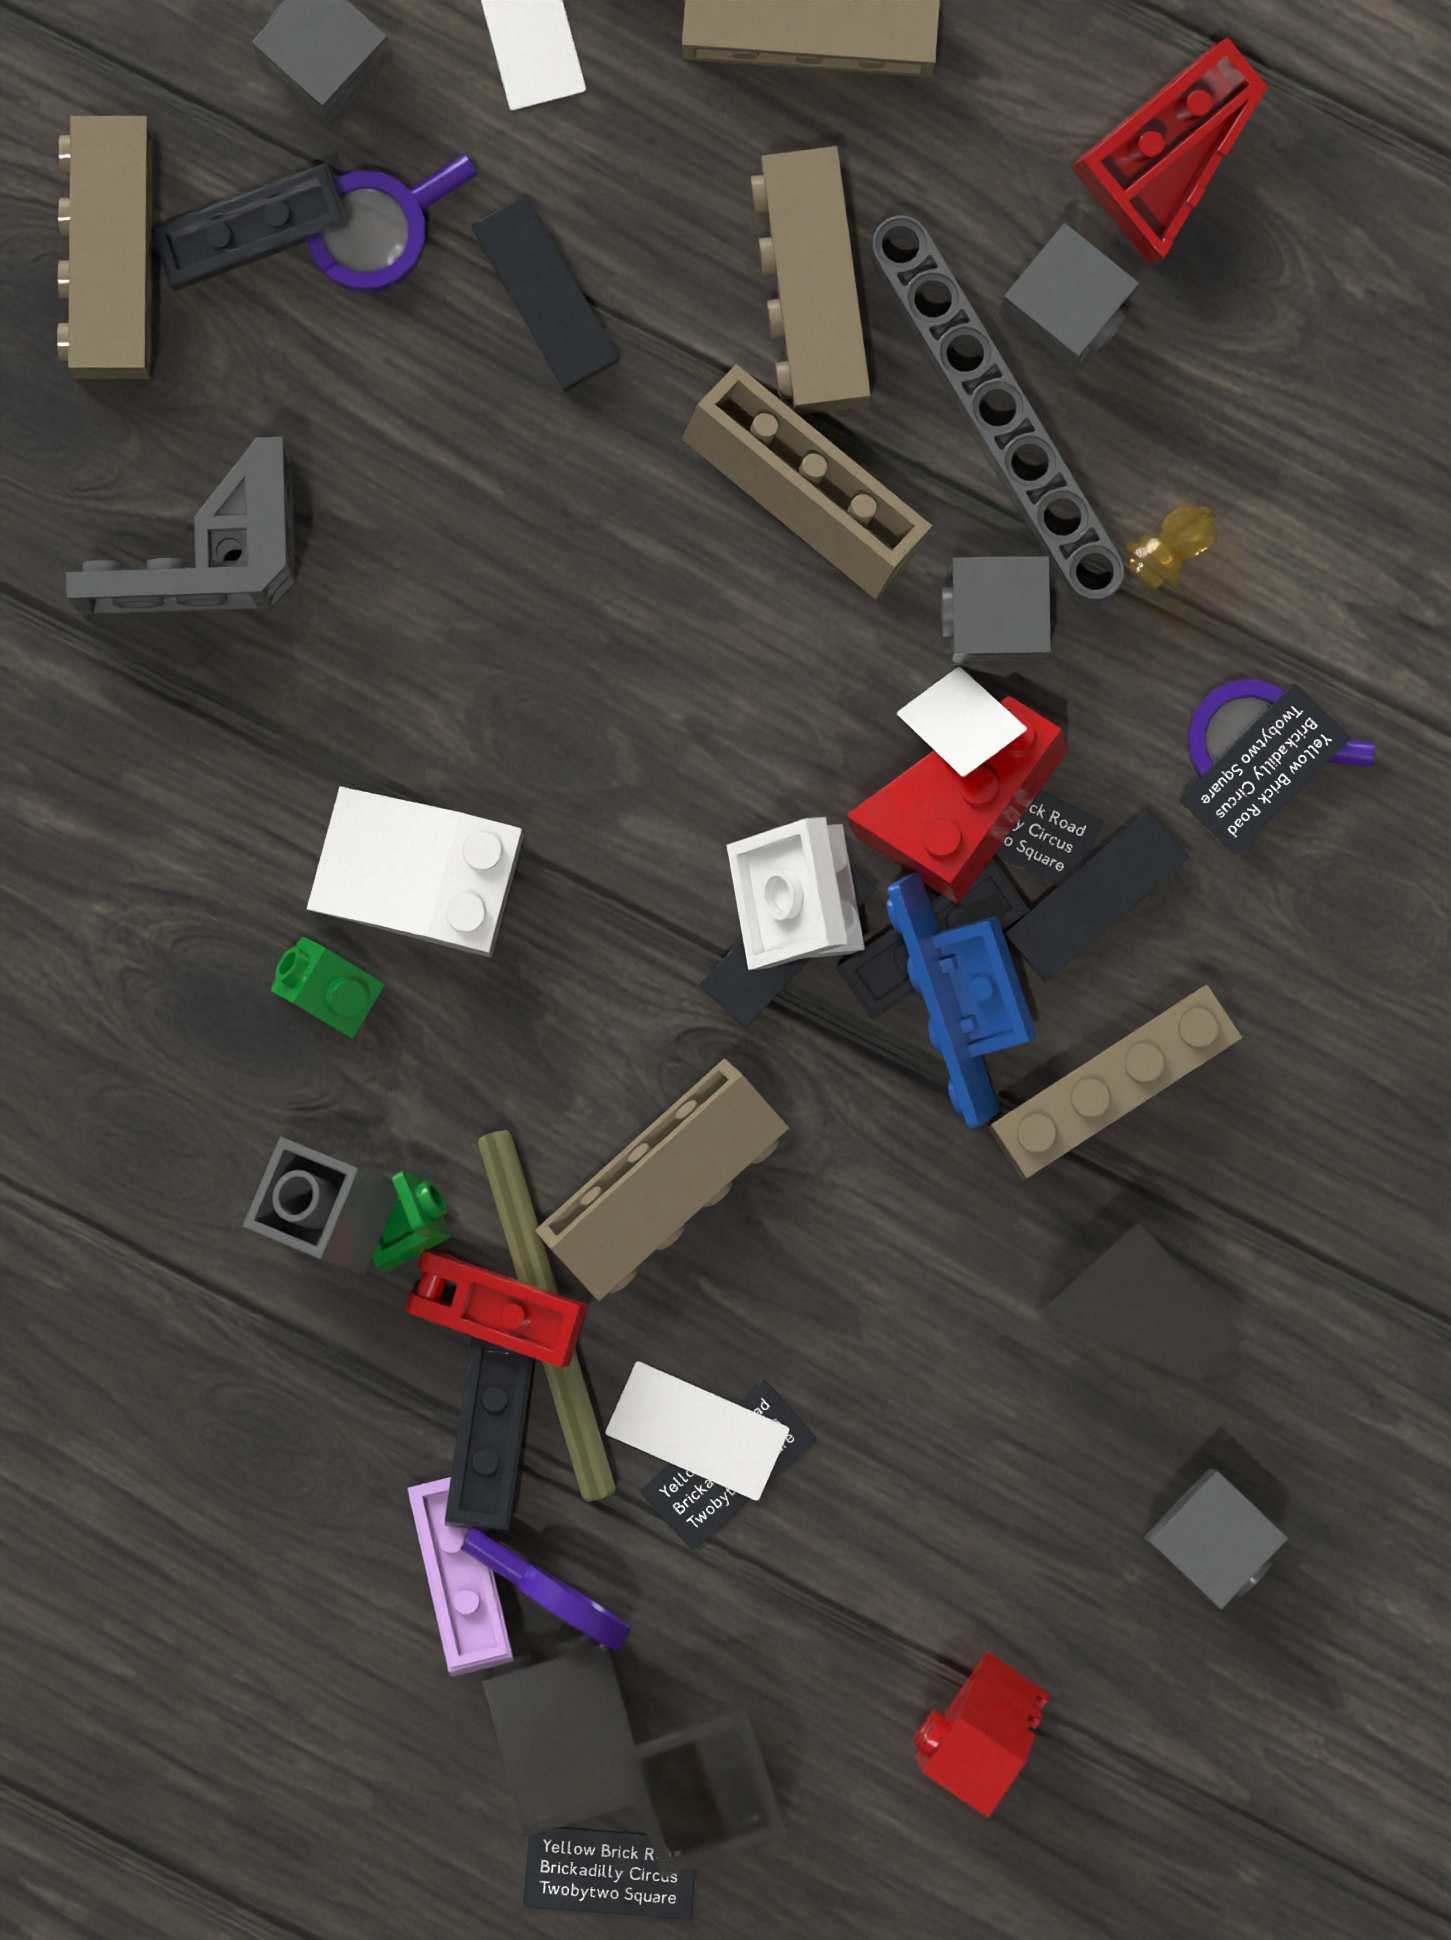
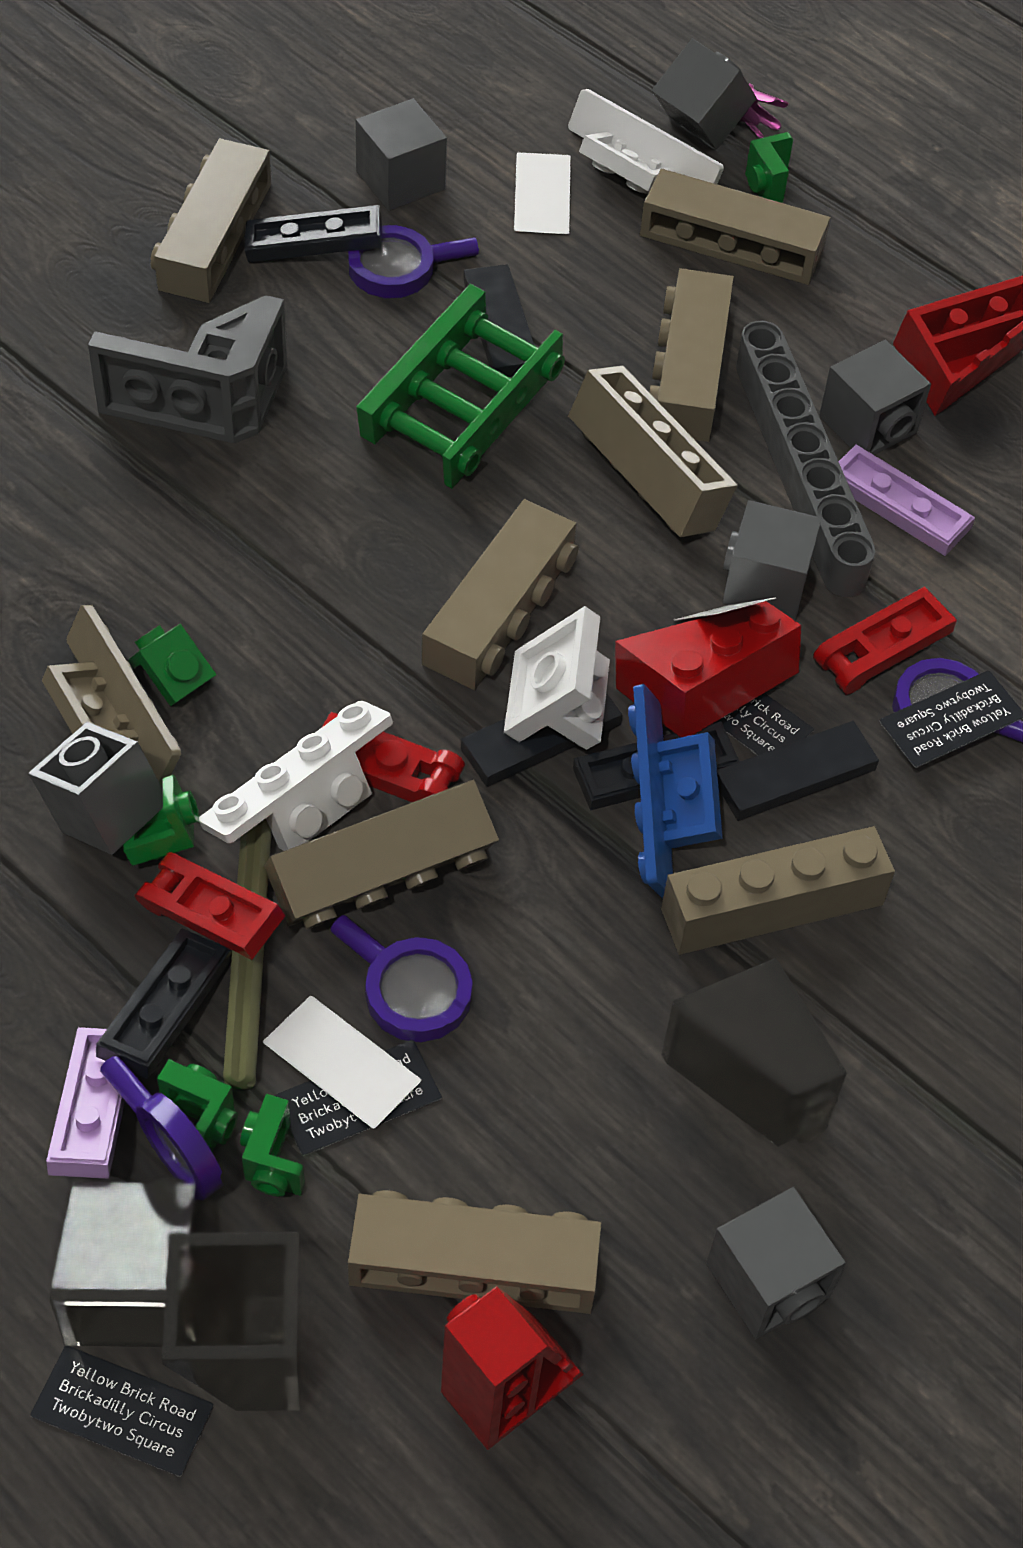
camera: 15 degrees right, 30 degrees down
white slope [307,787,524,958] -> none
clear yellow plate [1125,533,1185,591] -> none
clear yellow plate [1157,504,1219,561] -> none
none -> dark tan bracket [42,605,181,787]
none -> green bracket [157,1059,238,1152]
none -> white bracket [199,701,393,851]
none -> green bracket [240,1094,305,1197]
none -> red plate [322,712,465,802]
none -> dark purple piece [330,915,473,1042]
none -> dark tan brick [348,1190,601,1314]
none -> green fence [356,284,565,489]
none -> dark tan brick [422,499,579,690]
none -> red plate [813,586,957,694]
none -> lavender tile [838,444,975,556]

